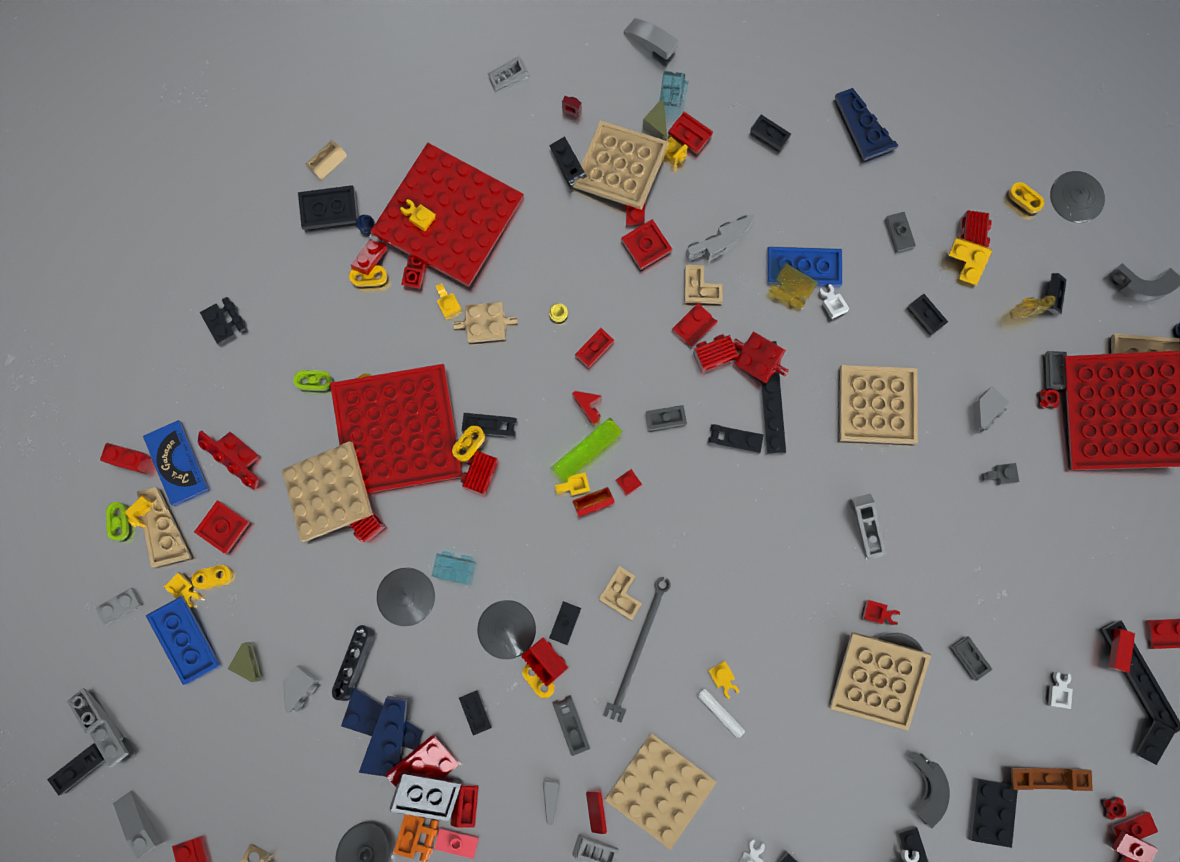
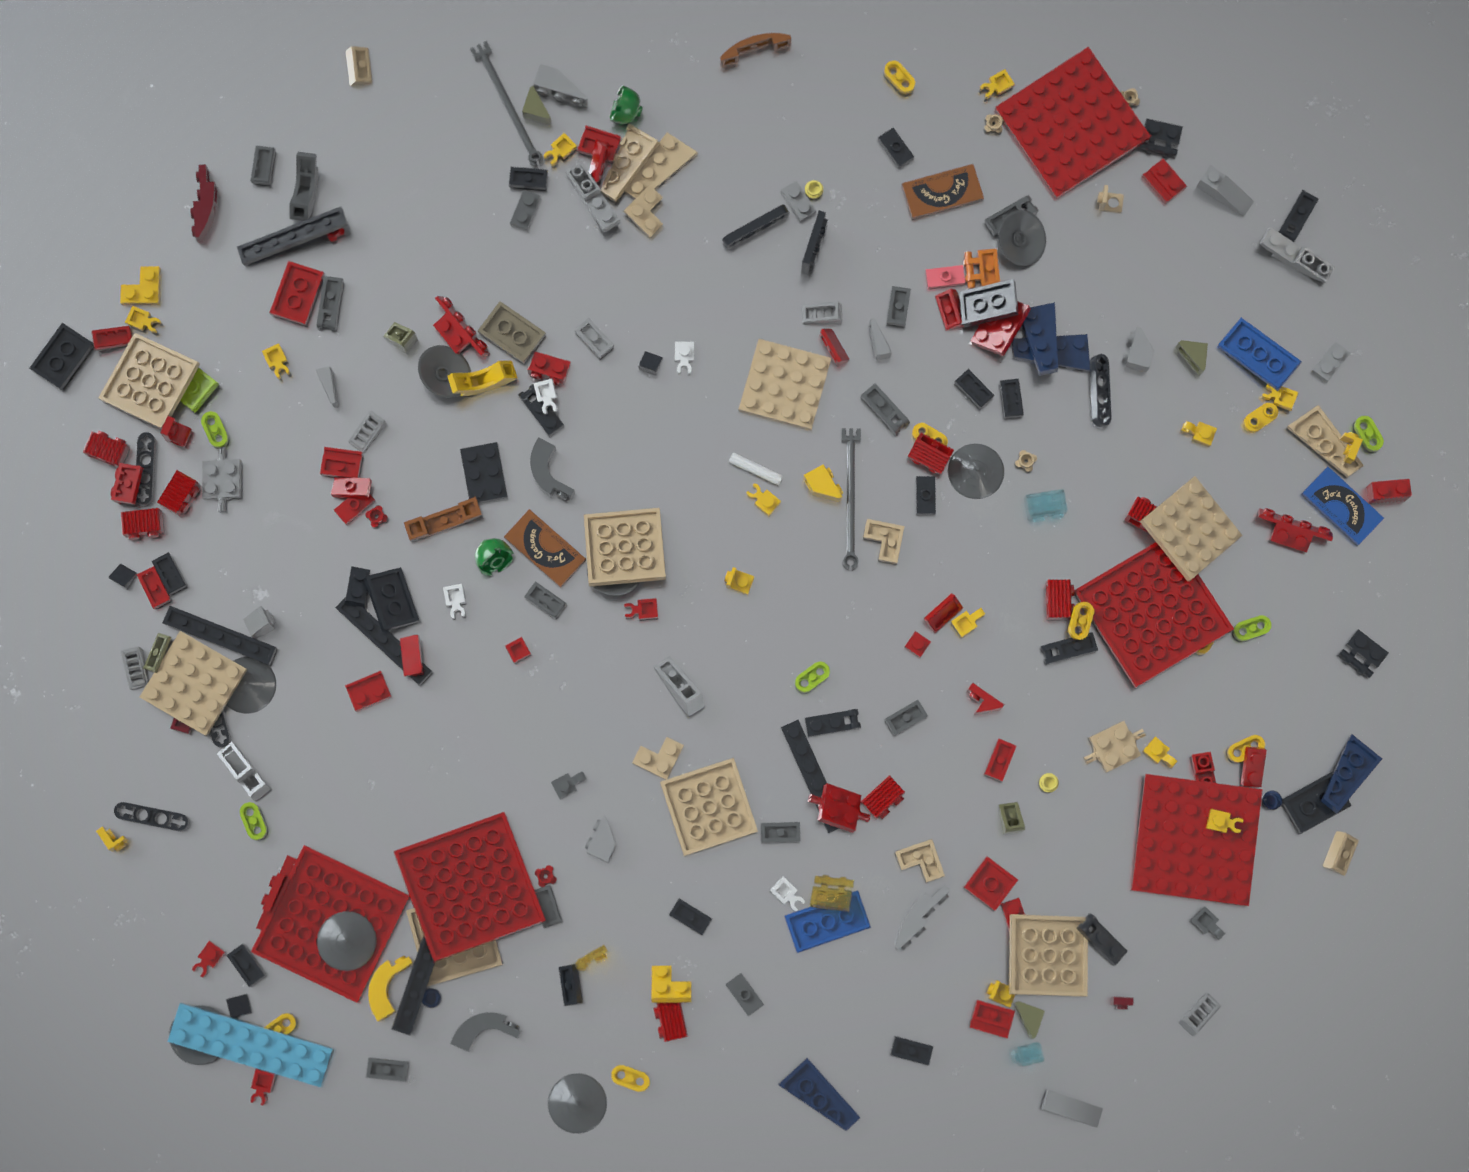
camera: 160 degrees right, 0 degrees up
red plate [194,500,250,555] -> none
dark grey hat [377,568,435,626] -> none
clear neon green panel [550,417,623,482] -> none
red plate [672,303,718,349] -> none
none -> black plate [364,567,420,632]
none -> green cylinder [475,538,514,576]
none -> dark orange tile [504,509,586,588]
none -> red plate [505,637,531,664]
none -> tan plate [632,737,684,780]
none -> yellow bracket [724,567,754,595]
none -> dark grey plate [761,822,801,843]
none -> lime plate [795,661,830,693]
none -> yellow slope [803,464,843,502]
none -> dark grey plate [887,286,911,327]
none -> black plate [999,378,1024,419]
none -> olive slope [999,802,1025,835]
none -> tan plate [1015,450,1037,472]
none -> yellow plate [1181,421,1217,447]
none -> dark grey plate [1191,906,1226,940]
none -> dark blue wing [1321,734,1382,814]

